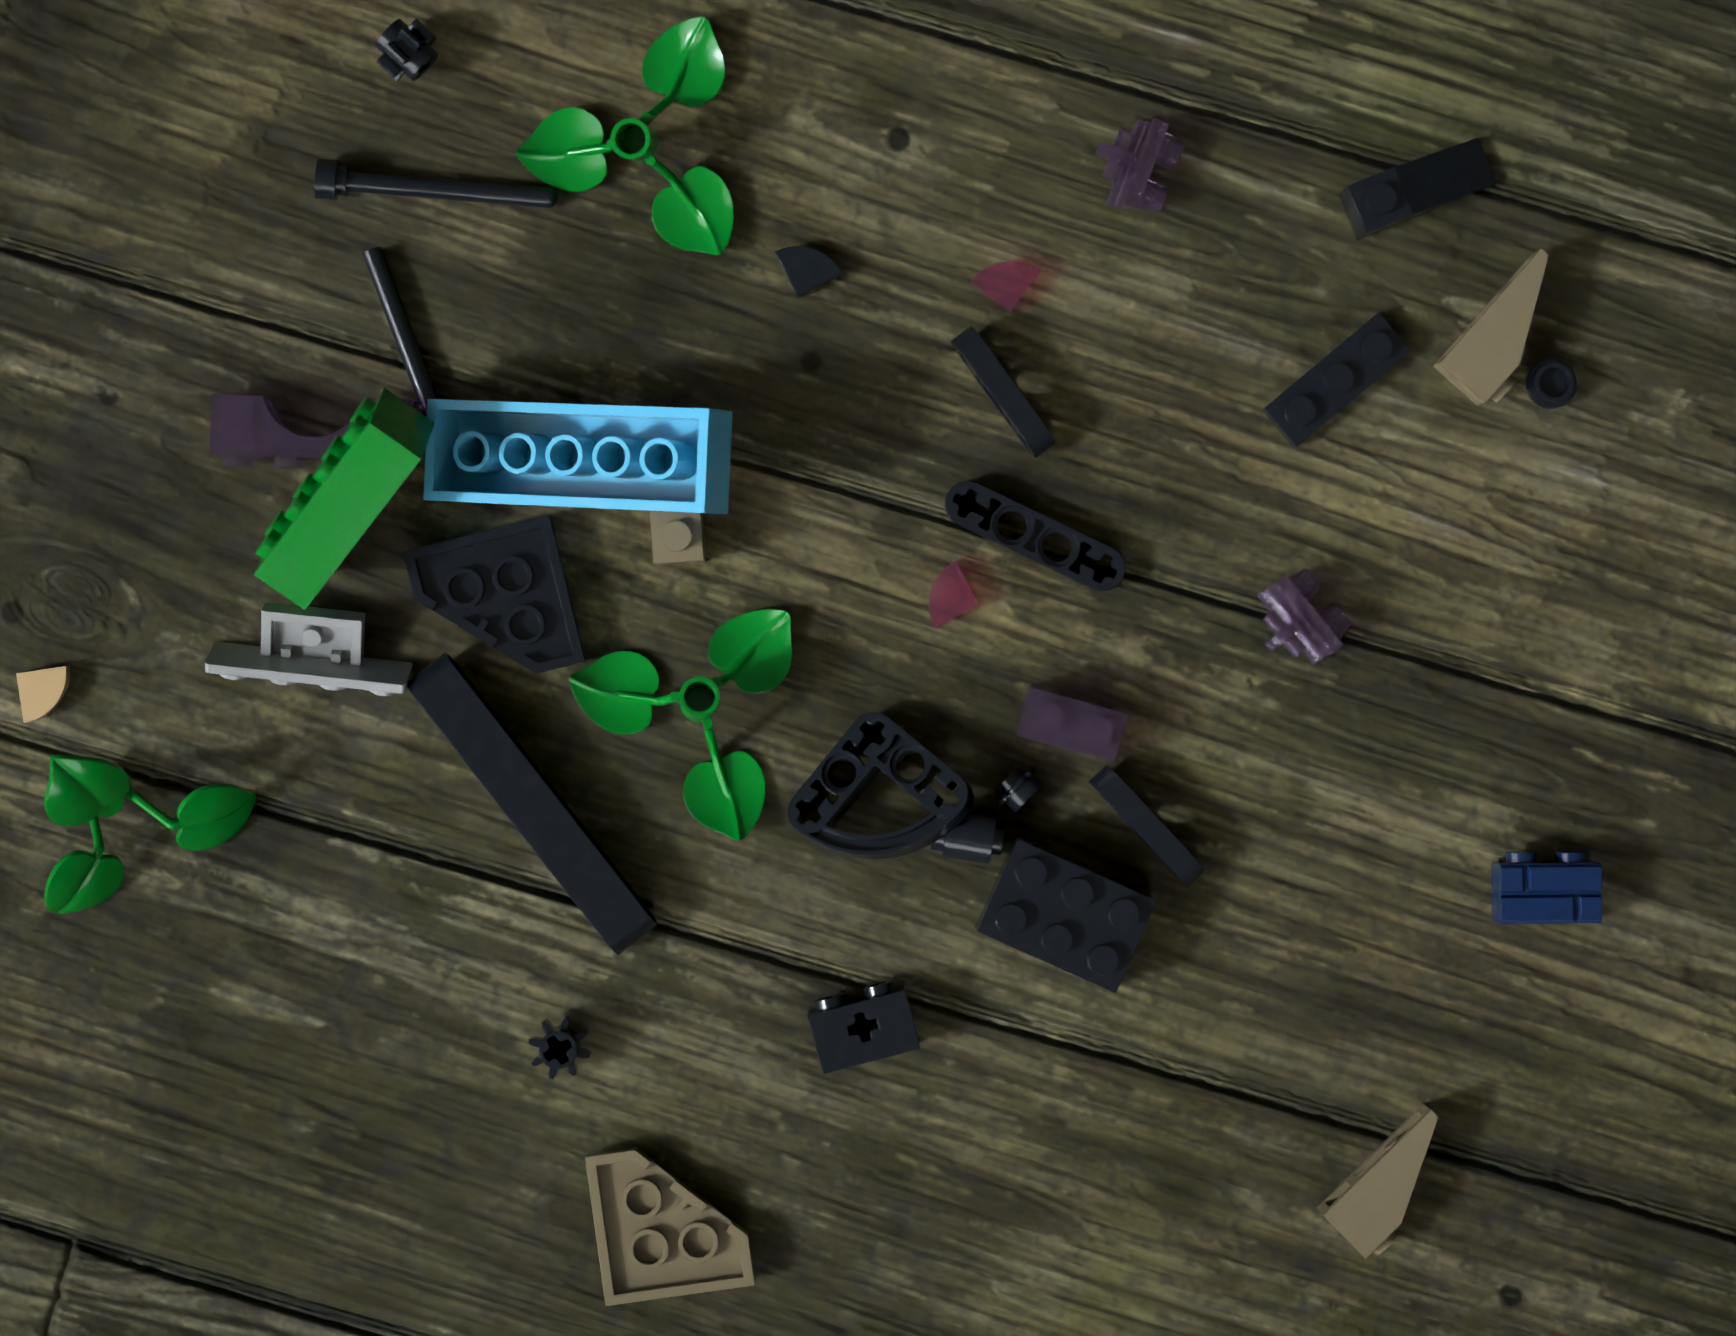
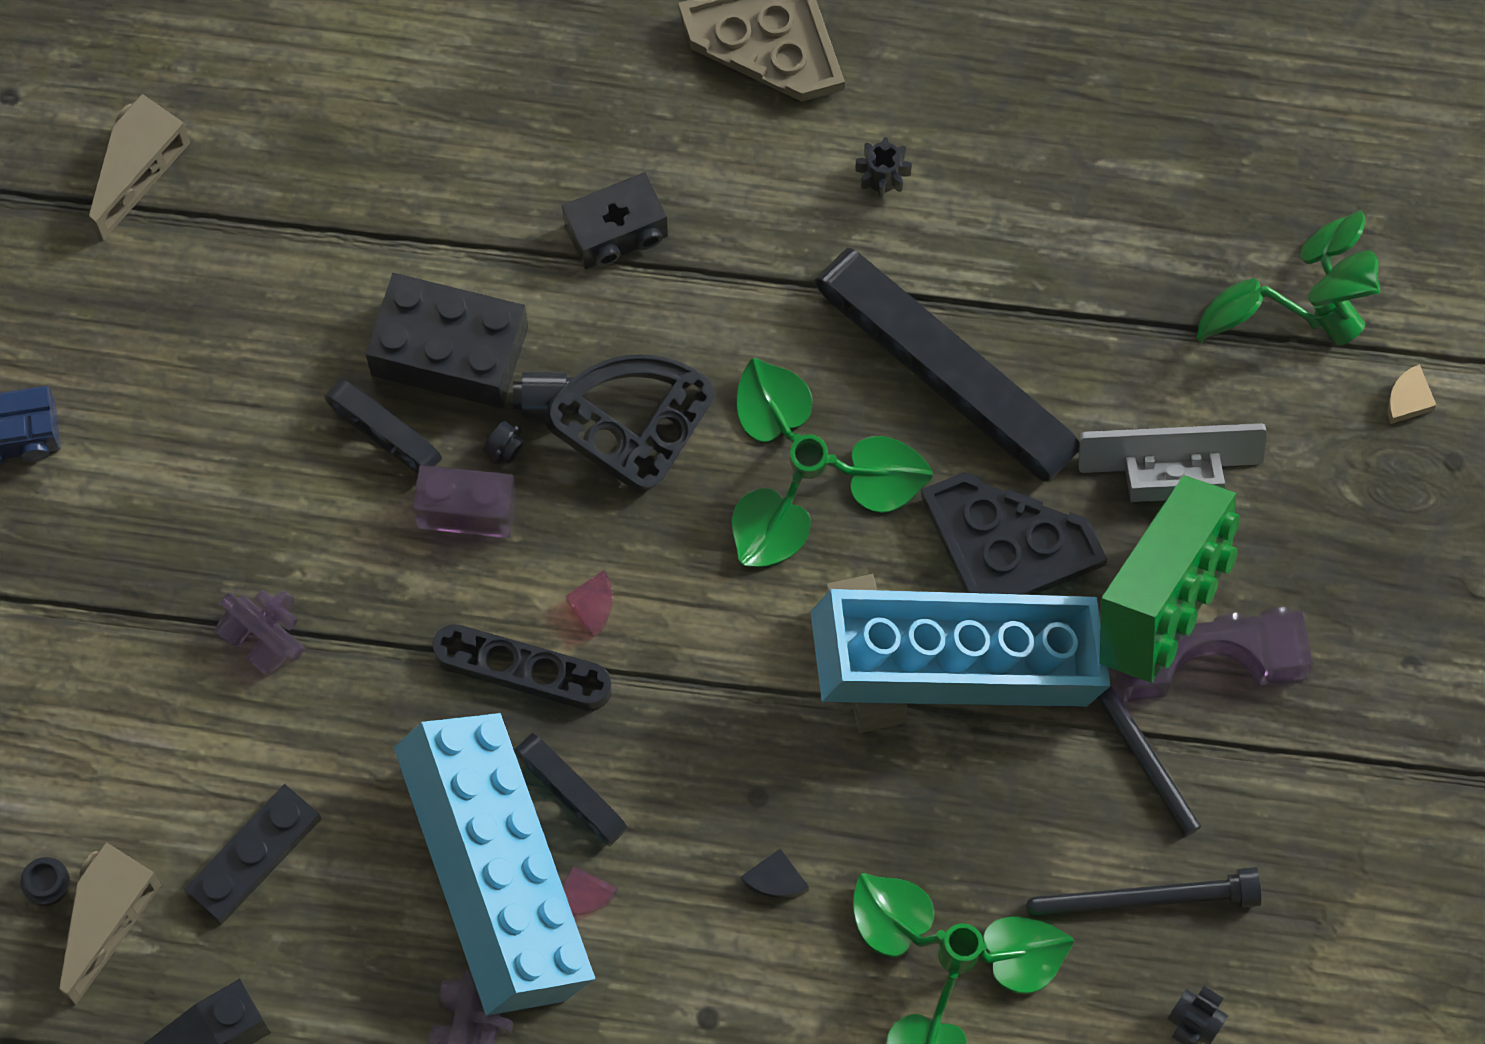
camera: 170 degrees right, 20 degrees down
none -> medium azure brick [393,713,595,1016]

